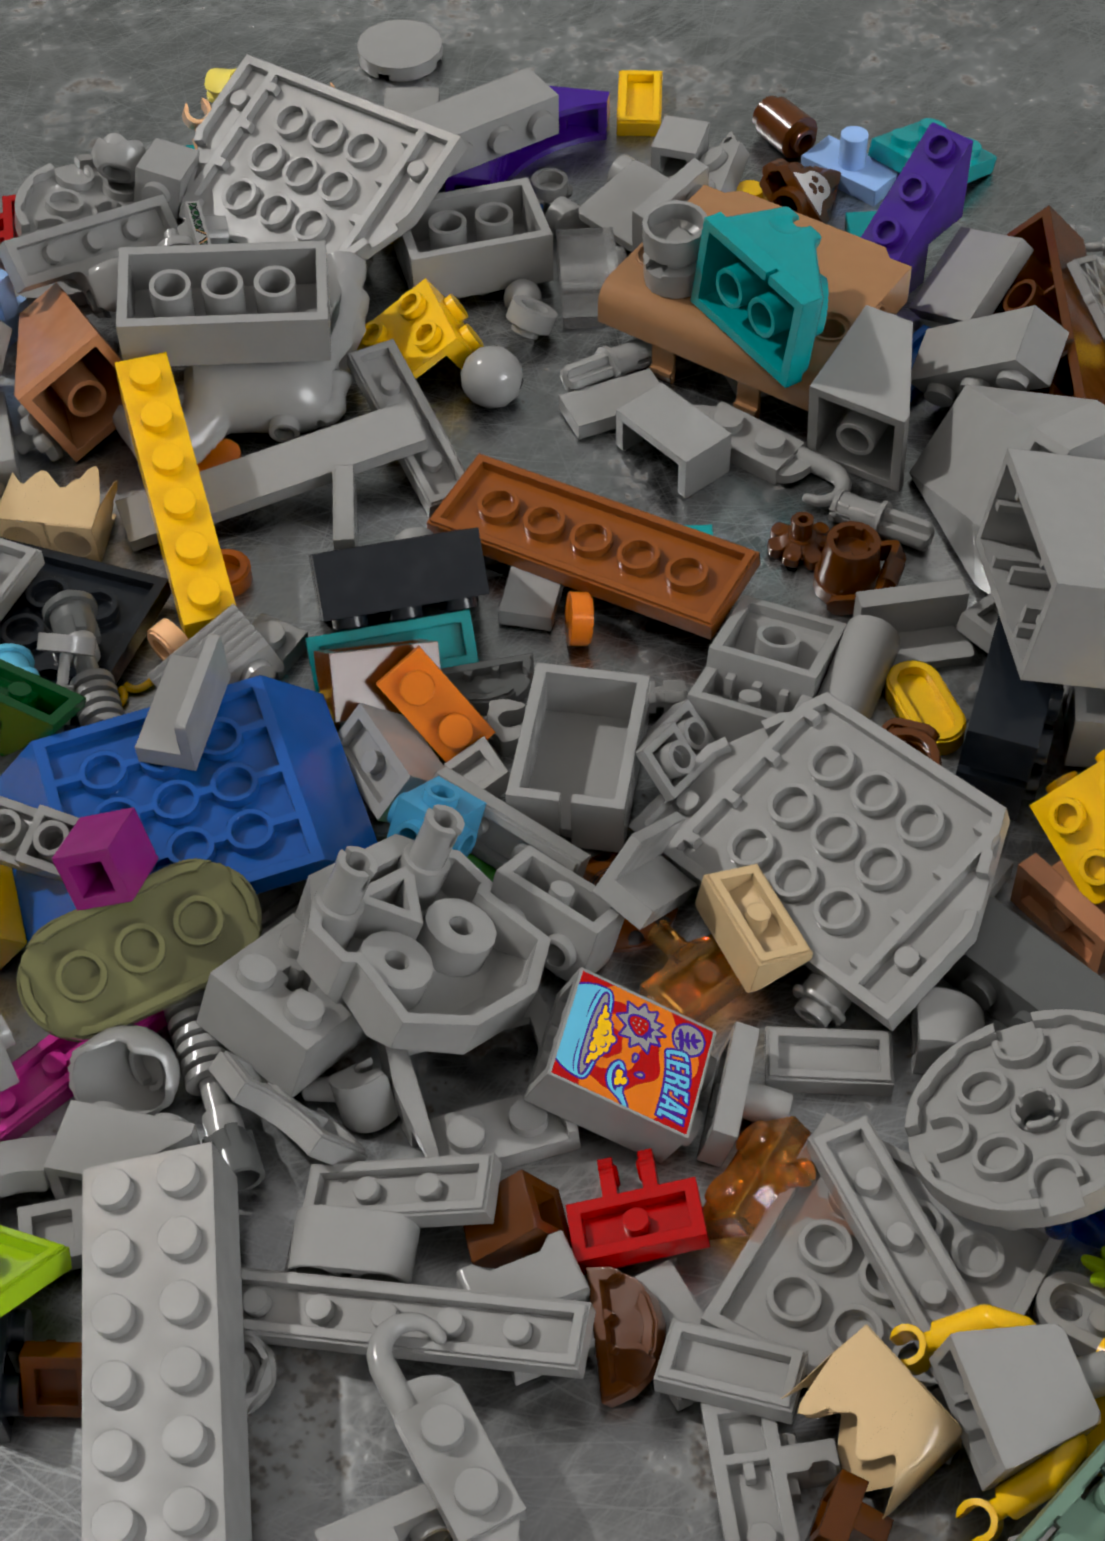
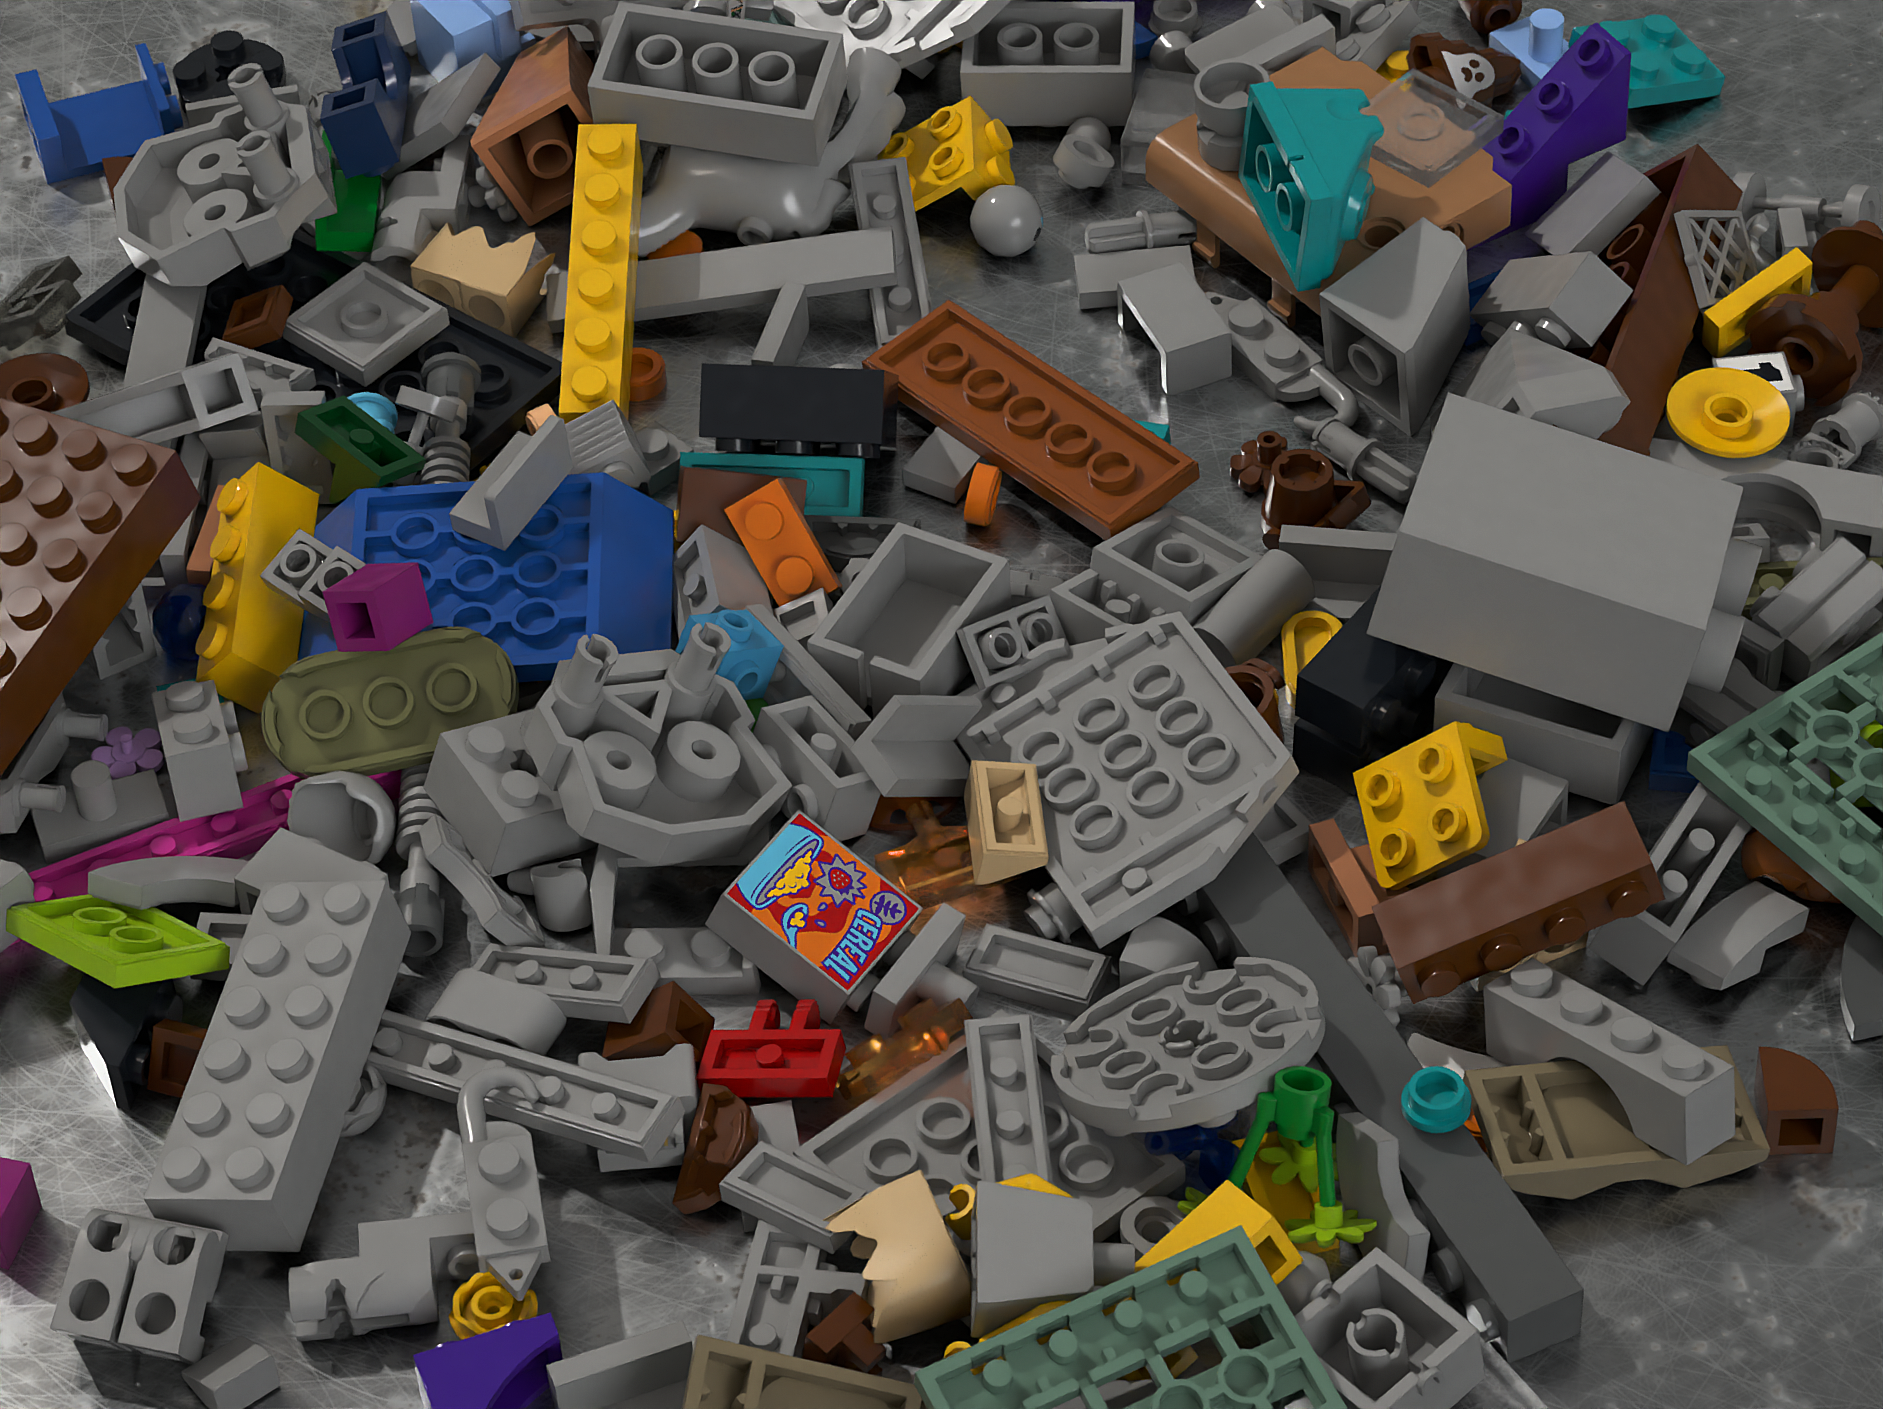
camera: 20 degrees right, 5 degrees down
none -> clear tile [1359,68,1504,188]

